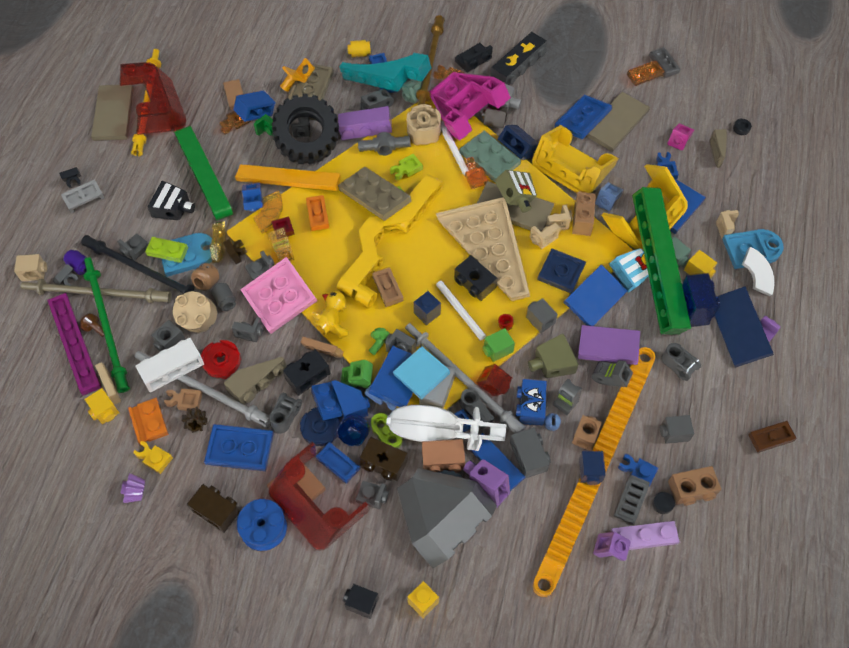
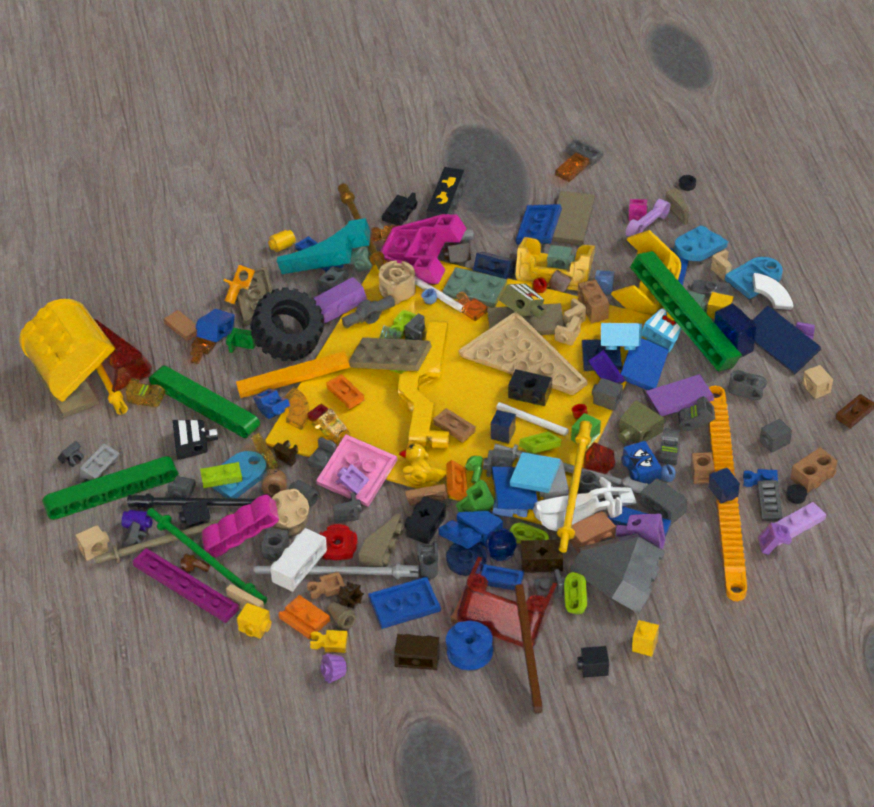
camera: 25 degrees left, 15 degrees down
none -> yellow container [19,299,115,402]
none -> green beam [42,456,179,520]
none -> clear yellow leg [126,378,165,407]
none -> black brick [178,499,211,529]
none -> dark pink brick [201,494,279,558]
none -> dark tan cone [327,602,356,629]
none -> medium lavender bracket [336,464,370,496]
none -> clear light blue tile [380,325,402,339]
none -> dark grey bracket [405,313,425,340]
none -> medium blue hinge [421,288,437,305]
none -> orange plate [446,460,467,501]
none -> reddish brown tile [515,584,543,714]
none -> lime plate [519,431,562,454]
none -> red hinge [532,277,547,293]
none -> sand green brick [547,245,575,270]
none -> reddish brown tile [547,270,572,293]
none -> yellow bar [557,420,592,553]
none -> lime plate [564,572,587,615]
none -> dark purple tile [588,350,625,384]
none -> medium azure slope [601,323,642,350]
none -> lavender piece [626,199,671,237]
none -> dark azure plate [674,225,728,261]
none -> flat silver plate [692,280,730,298]
none -> tan brick [802,365,833,399]

